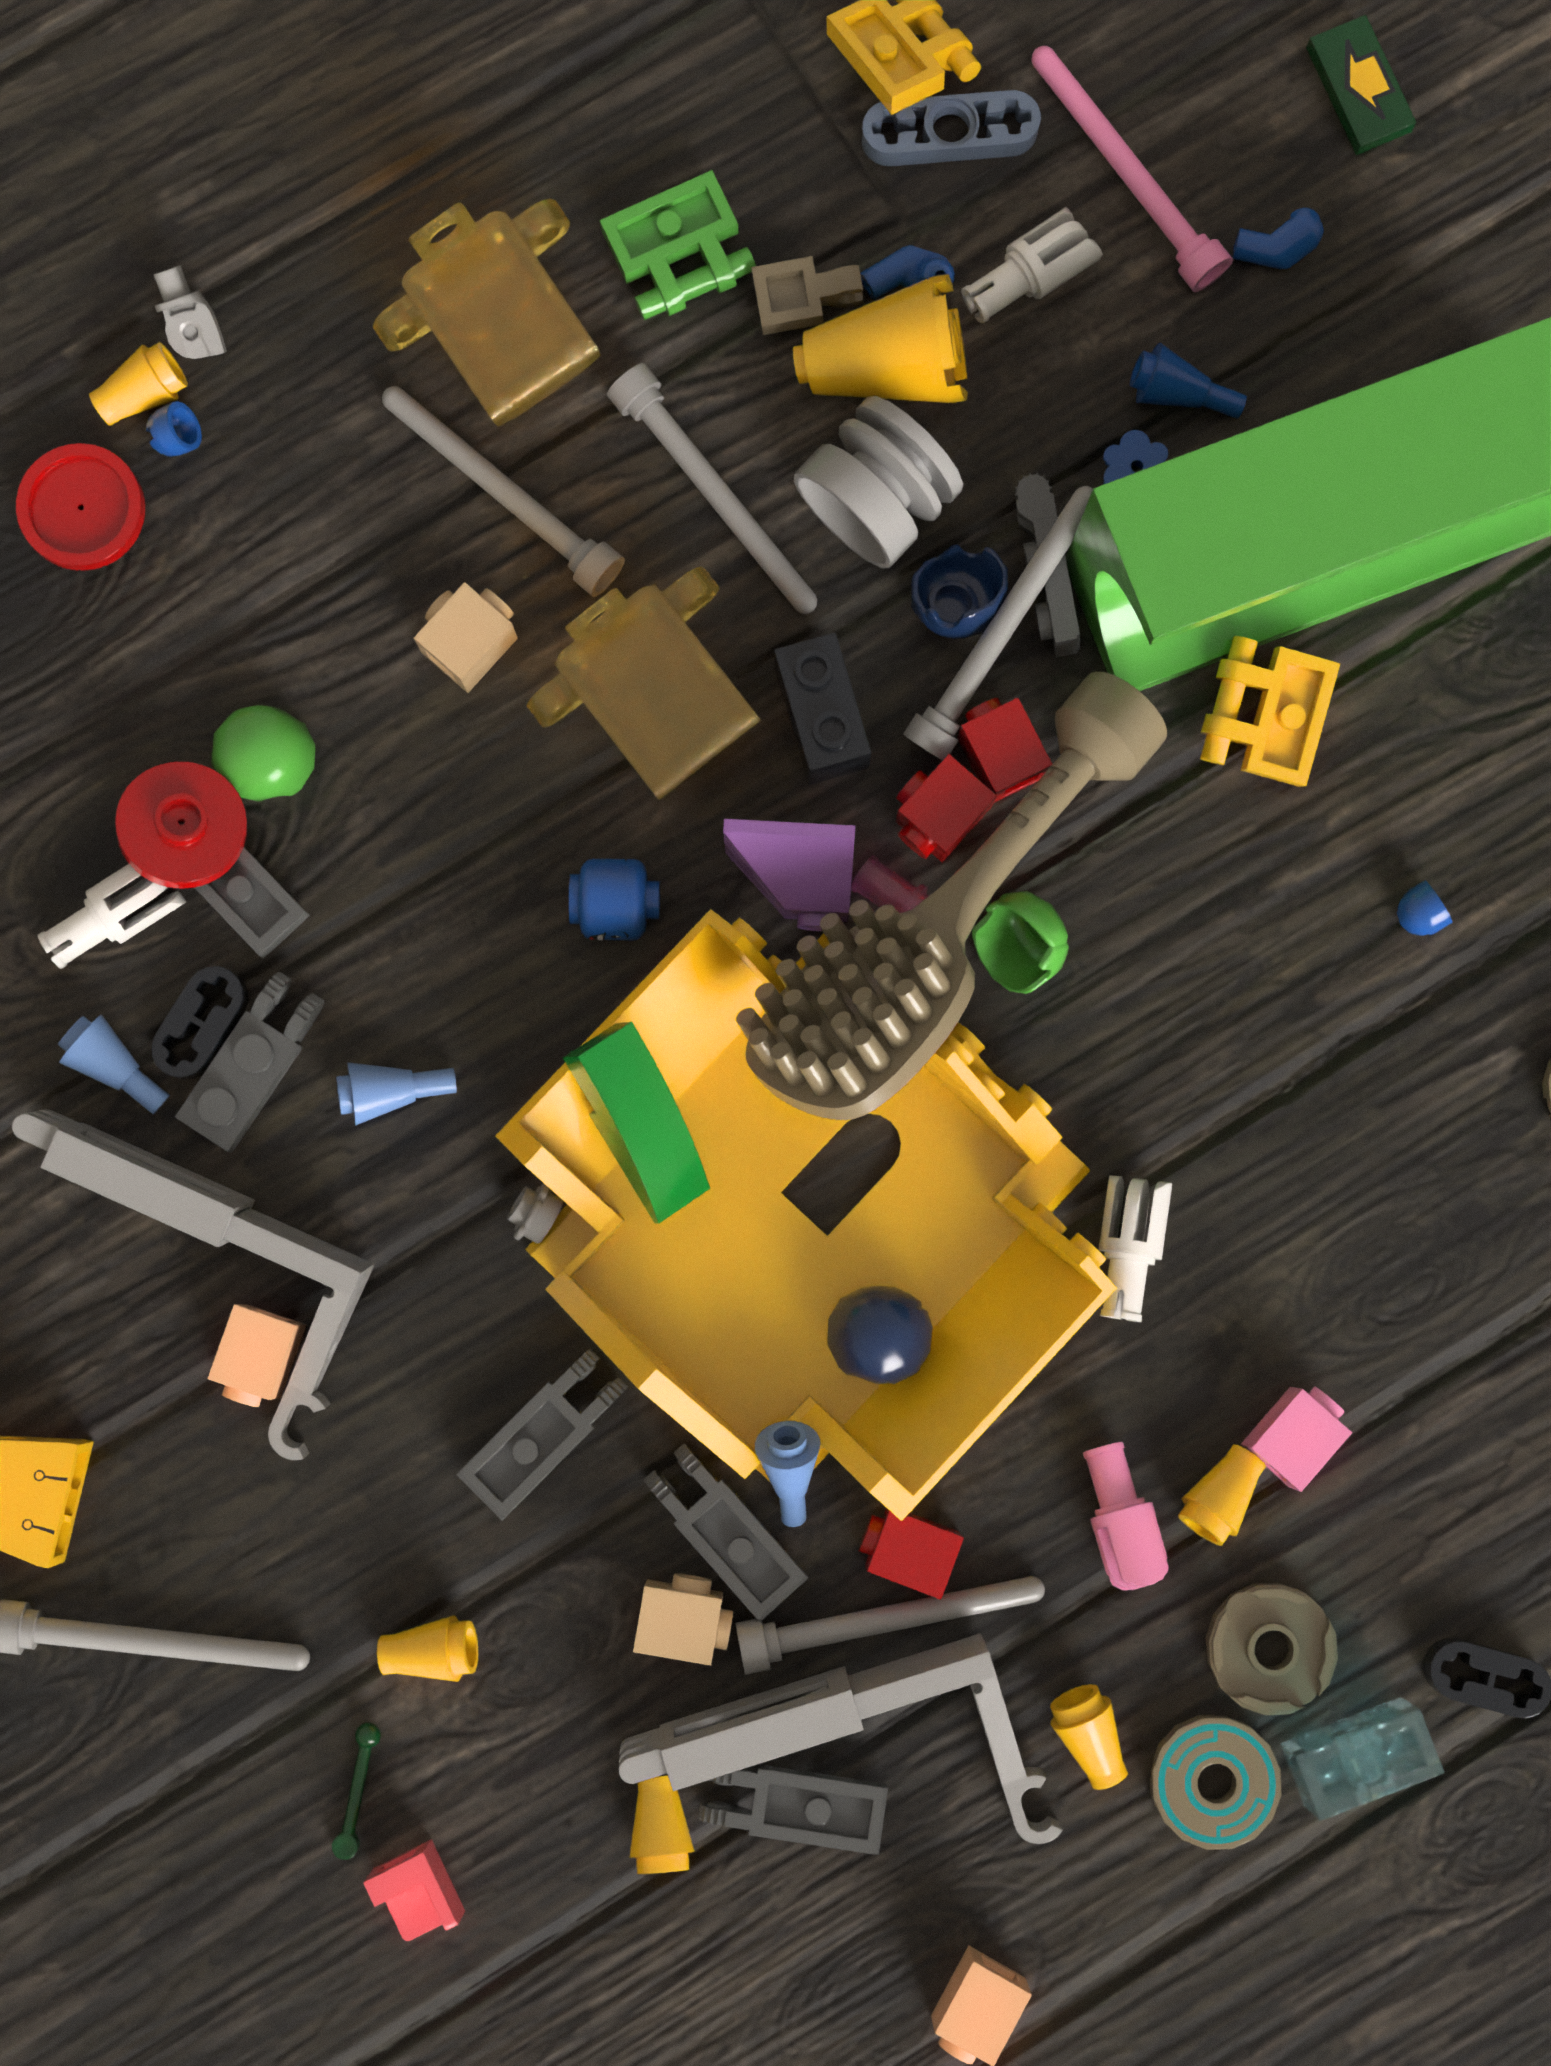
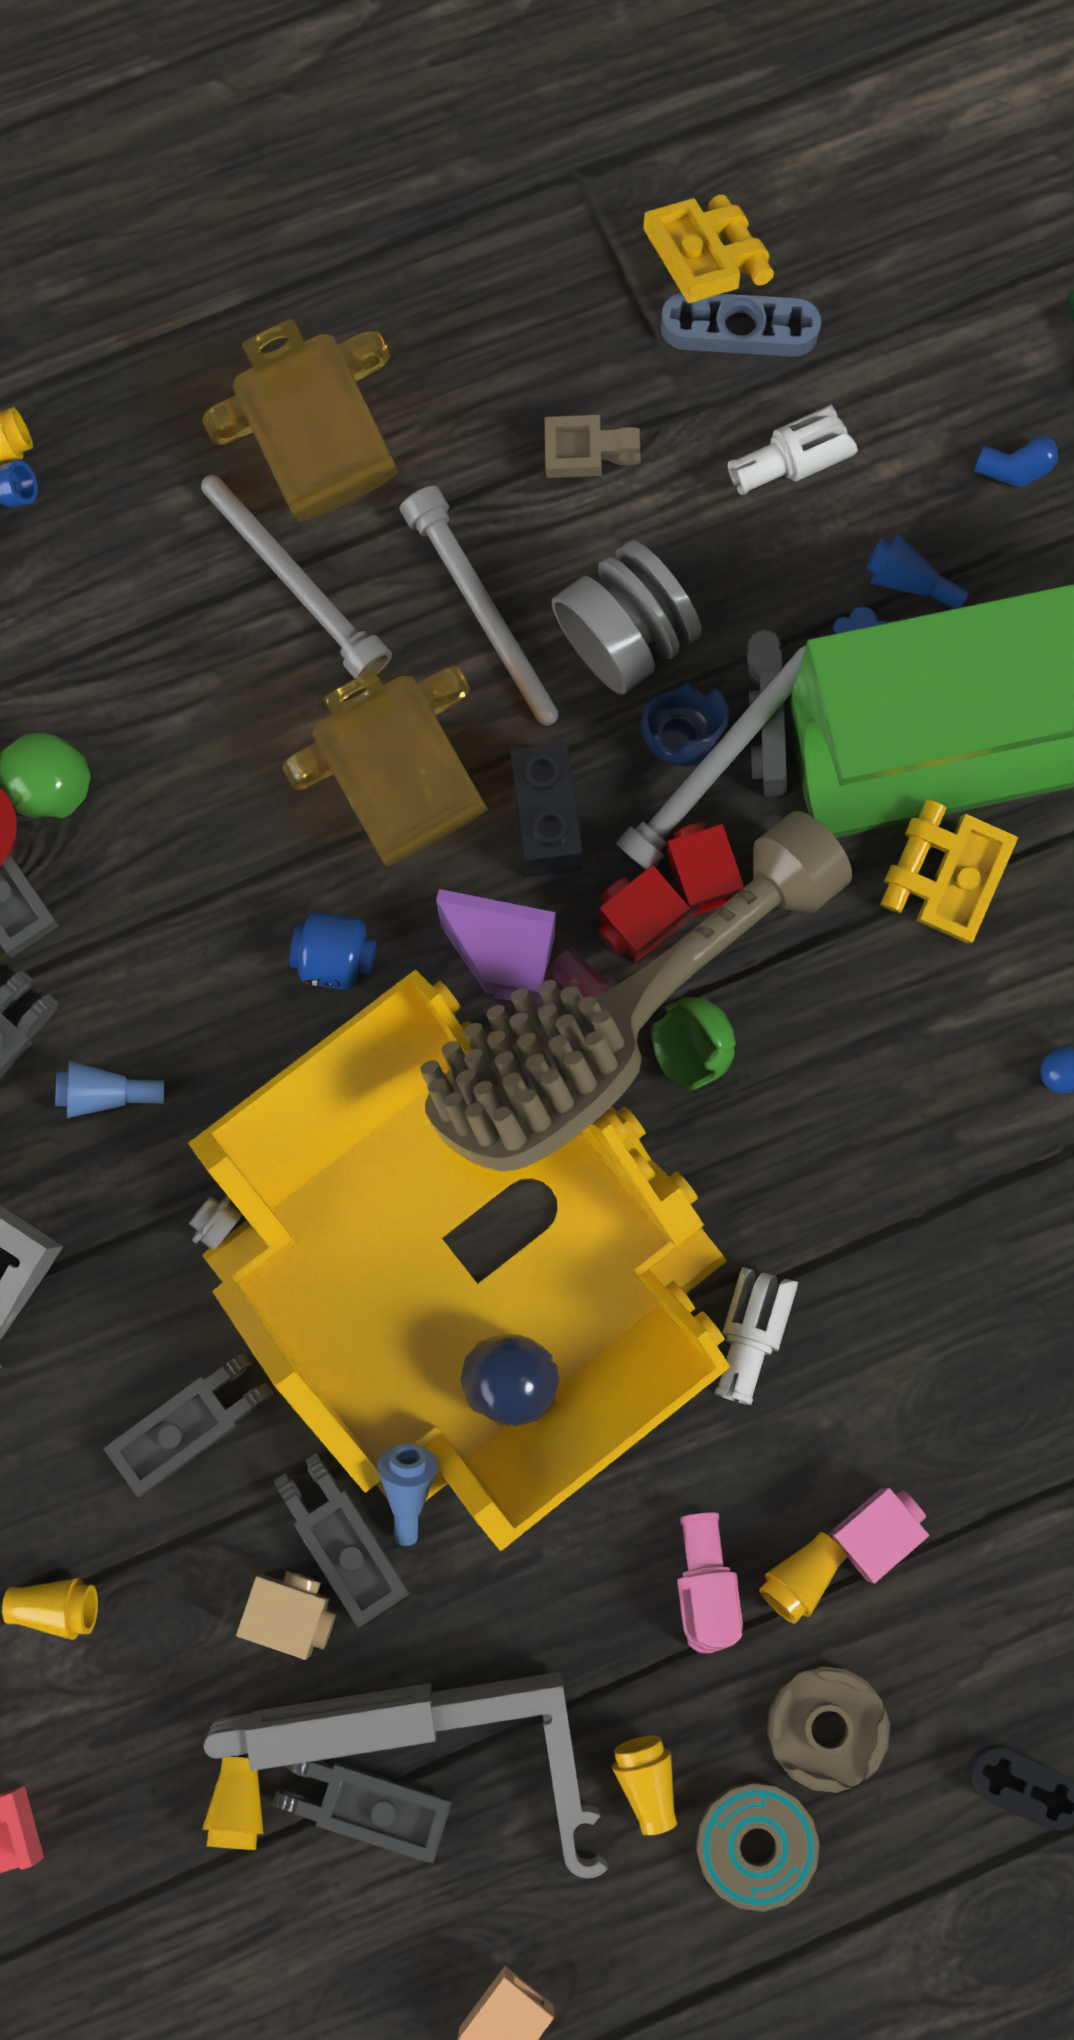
camera: 10 degrees right, 5 degrees down
light grey piece [154,265,227,359] -> none
tan brick [414,582,518,693] -> none
green slope [563,1021,710,1224] -> none
bright green plate [600,170,756,320] -> none
light grey piece [735,1576,1045,1675] -> none
yellow cone [793,274,968,403] -> none
red brick [858,1508,964,1600] -> none
blue arm [860,245,955,300] -> none
bright pink piece [1031,46,1233,292] -> none
clear light blue brick [1280,1697,1444,1821] -> none

